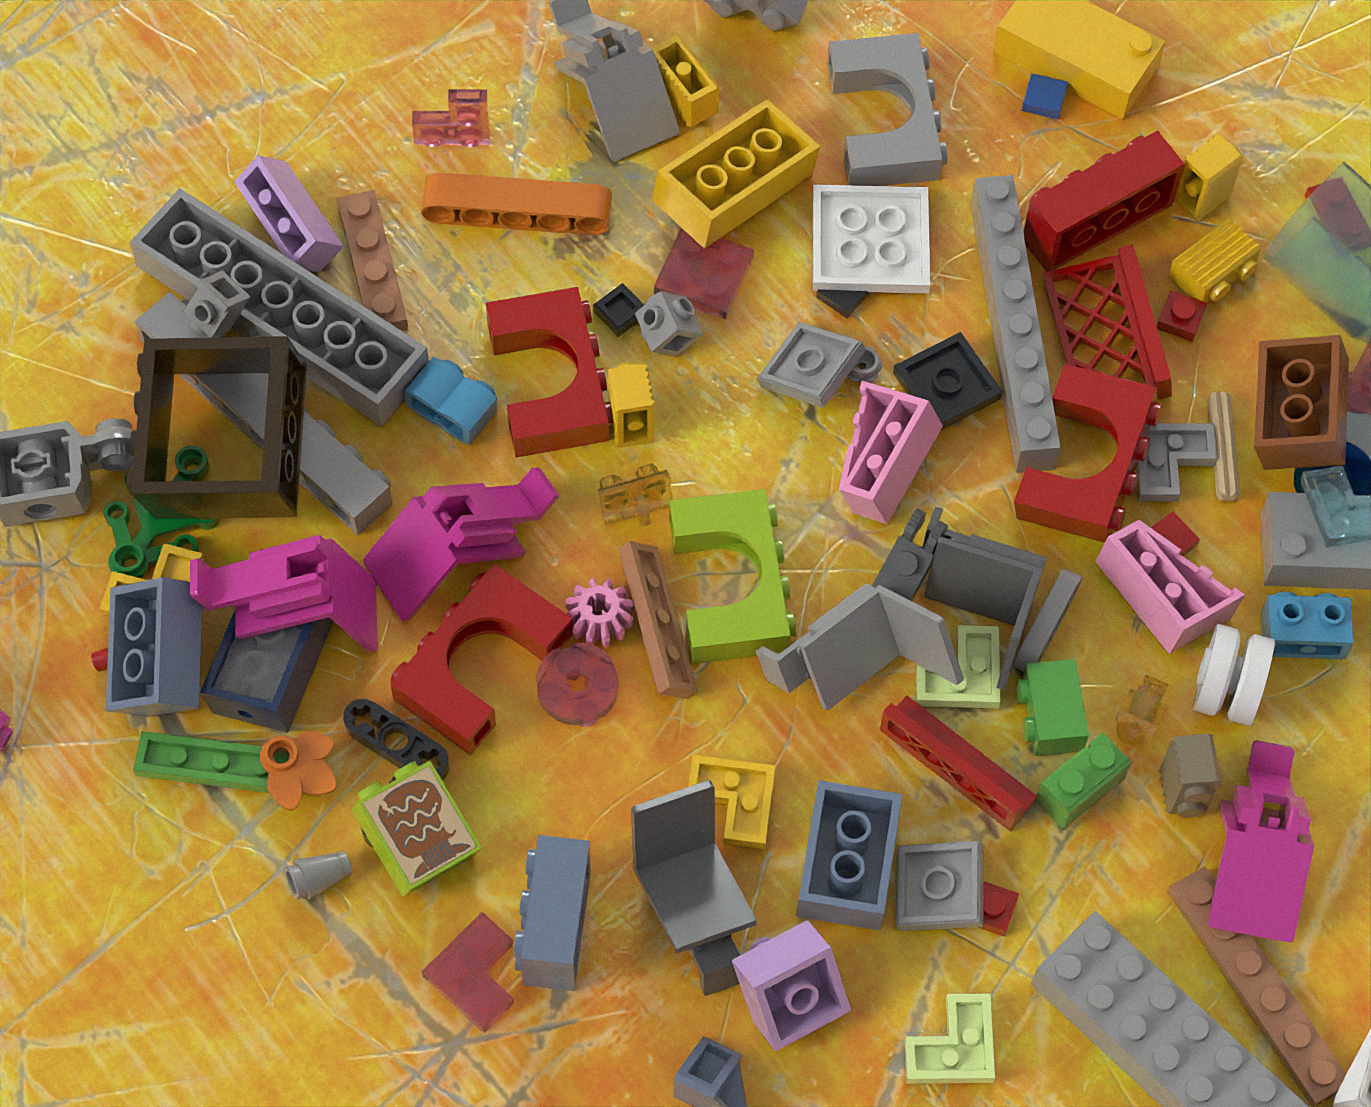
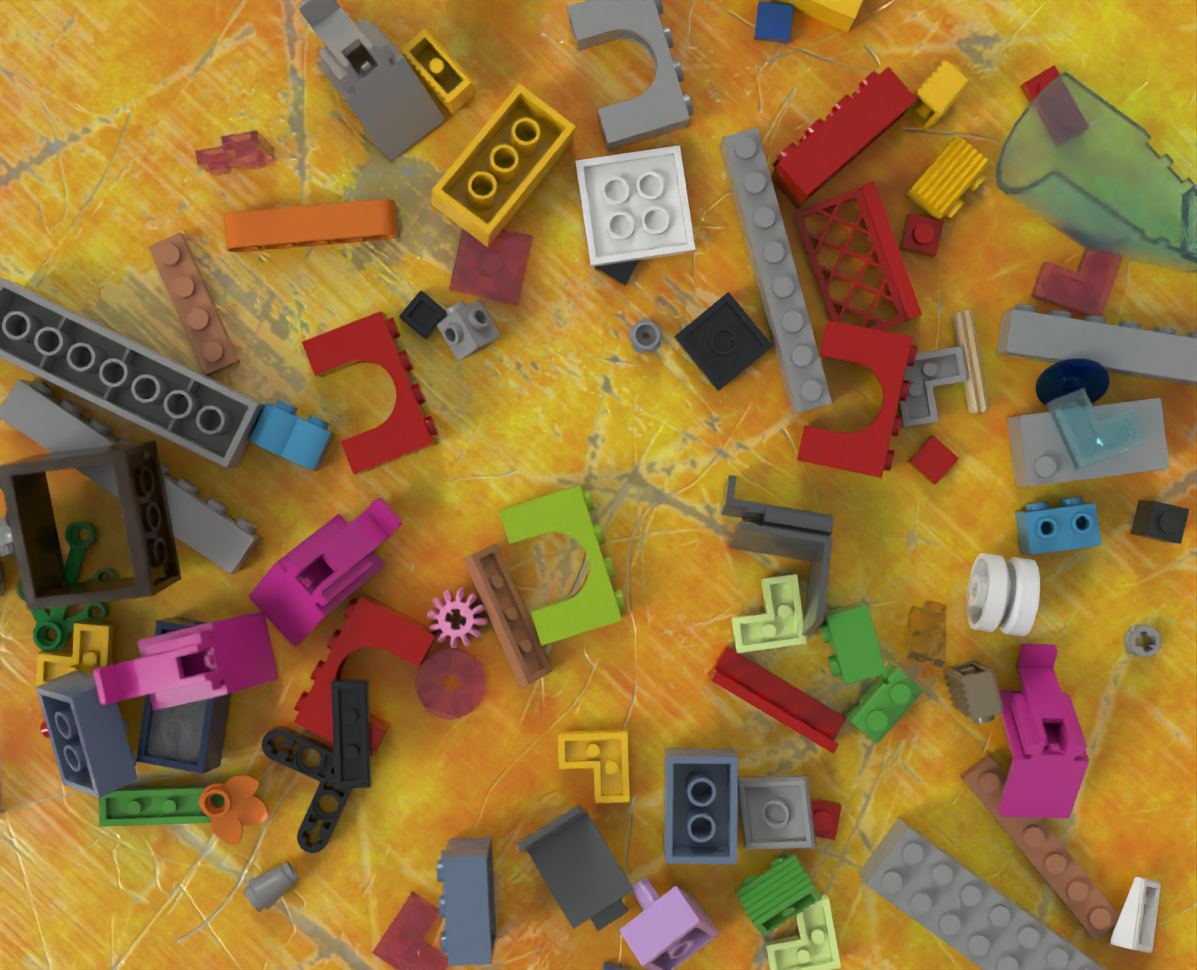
camera: 10 degrees left, 25 degrees up
light grey brick [183,270,250,338] -> none
lavender brick [234,155,344,273] -> none
brick [351,761,482,897] -> none
clear yellow hips [598,463,673,527] -> none
yellow brick [608,362,655,447] -> none
light grey piece [756,583,964,711] -> none
light grey plate [757,322,866,408] -> none
bright pink wedge [839,381,943,525] -> none
dark grey hinge [872,509,948,601] -> none
light grey beam [1013,568,1083,672] -> none
bright pink wedge [1095,520,1245,654] -> none
dark orange brick [1254,335,1349,470] -> none
none -> black tile [331,679,372,789]
none -> bright green brick [735,853,822,936]

